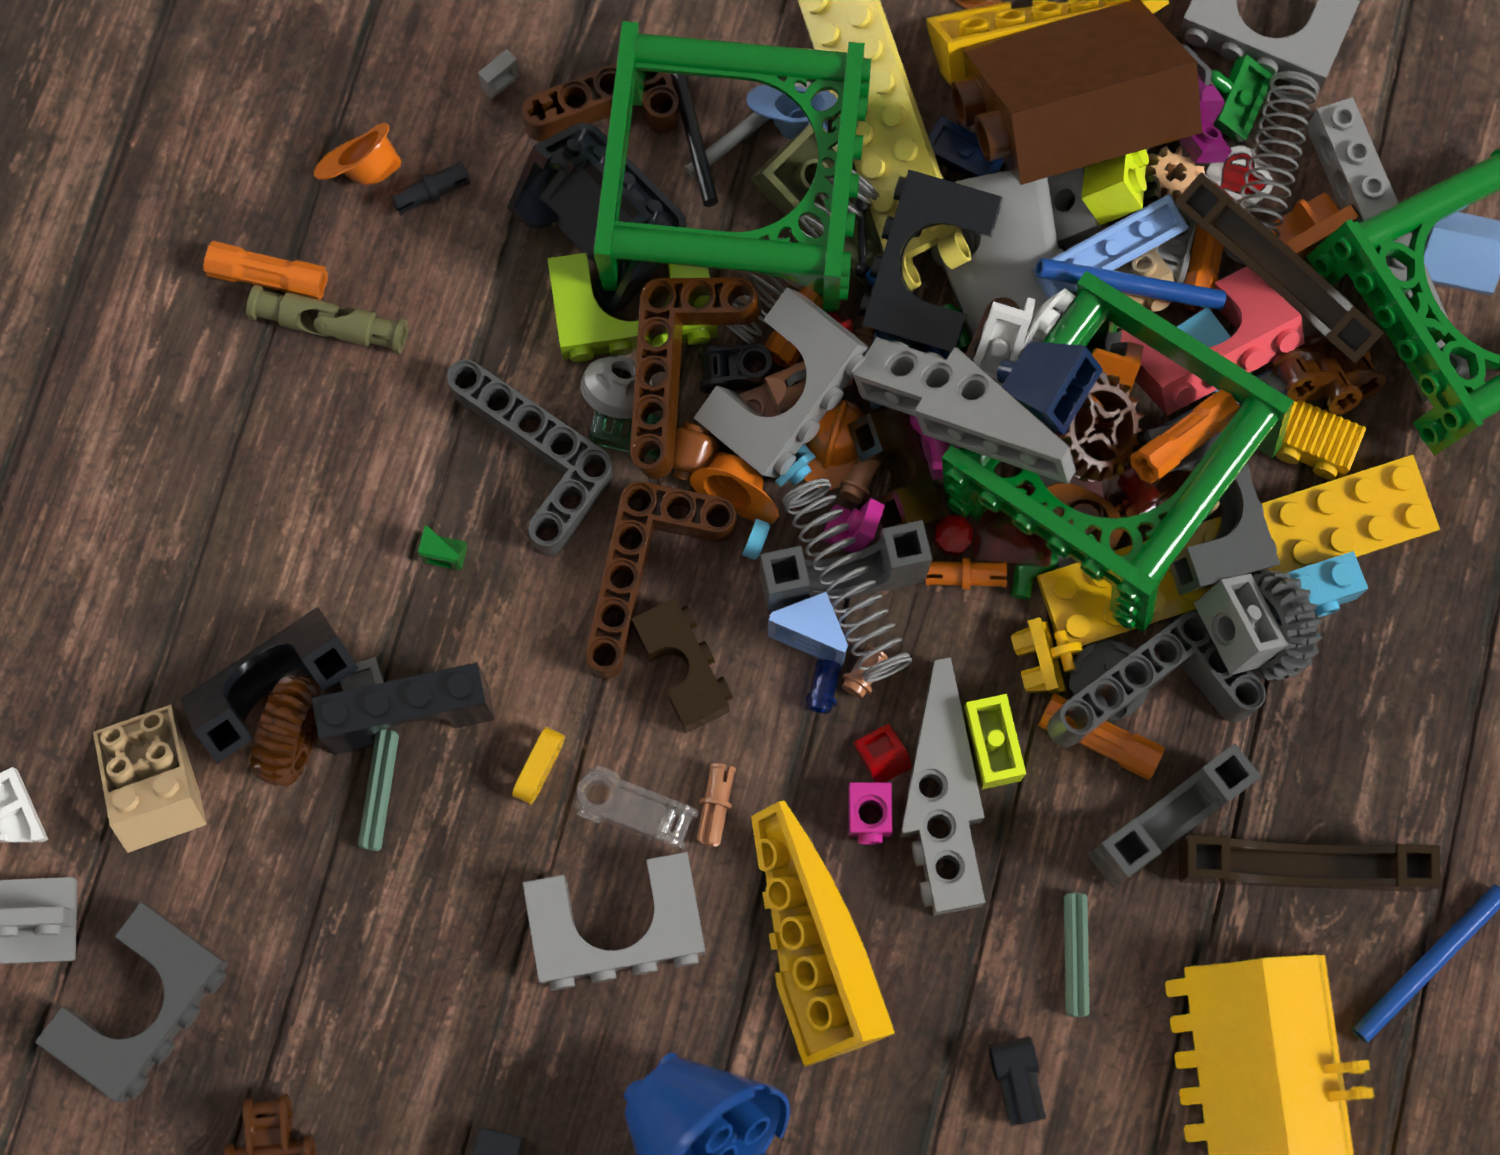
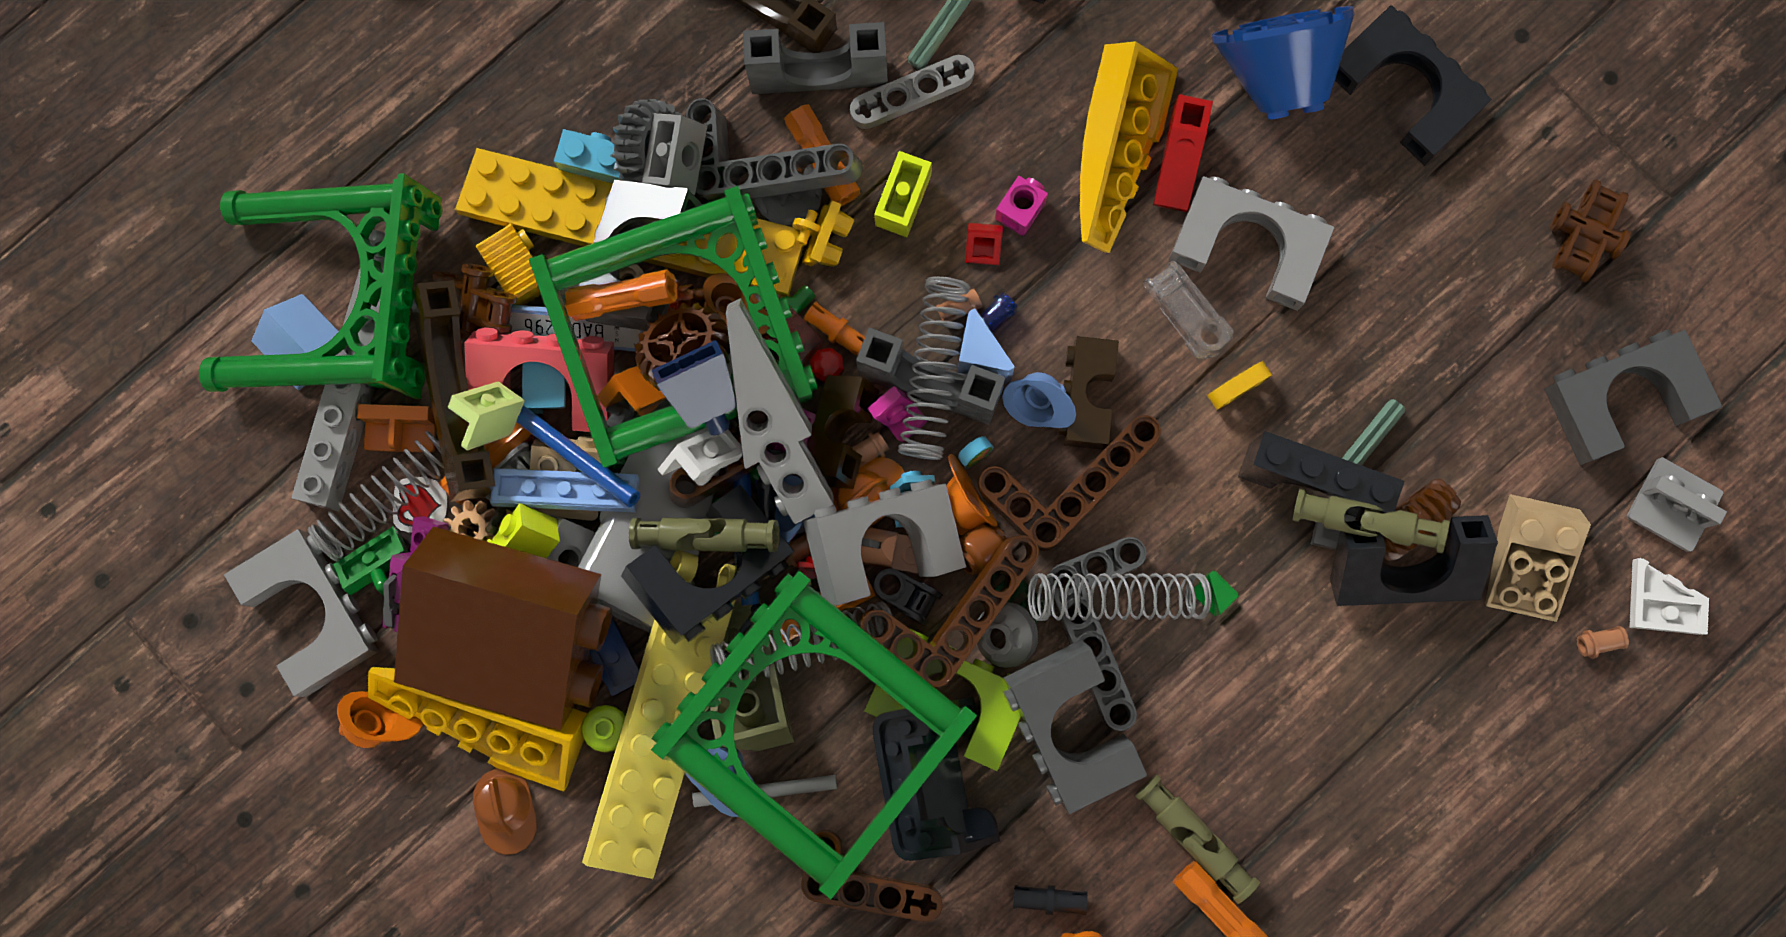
camera: 140 degrees left, 5 degrees up
black bar [671,73,718,207] -> none
nougat axle [696,763,736,847] -> none
light grey brick [900,657,985,916] -> none
white dish [1019,289,1077,356] -> none
none -> yellowish green panel [448,381,525,450]
none -> lime head [582,705,626,752]
none -> olive piece [629,518,780,552]
none -> light grey beam [850,55,975,129]
none -> medium blue piece [1002,372,1076,428]
none -> dark grey arch [1003,640,1147,814]
none -> light grey piece [1028,573,1212,621]
none -> red slope [1153,94,1213,212]
none -> olive piece [1293,489,1450,554]
none -> nougat pin [1577,626,1629,659]

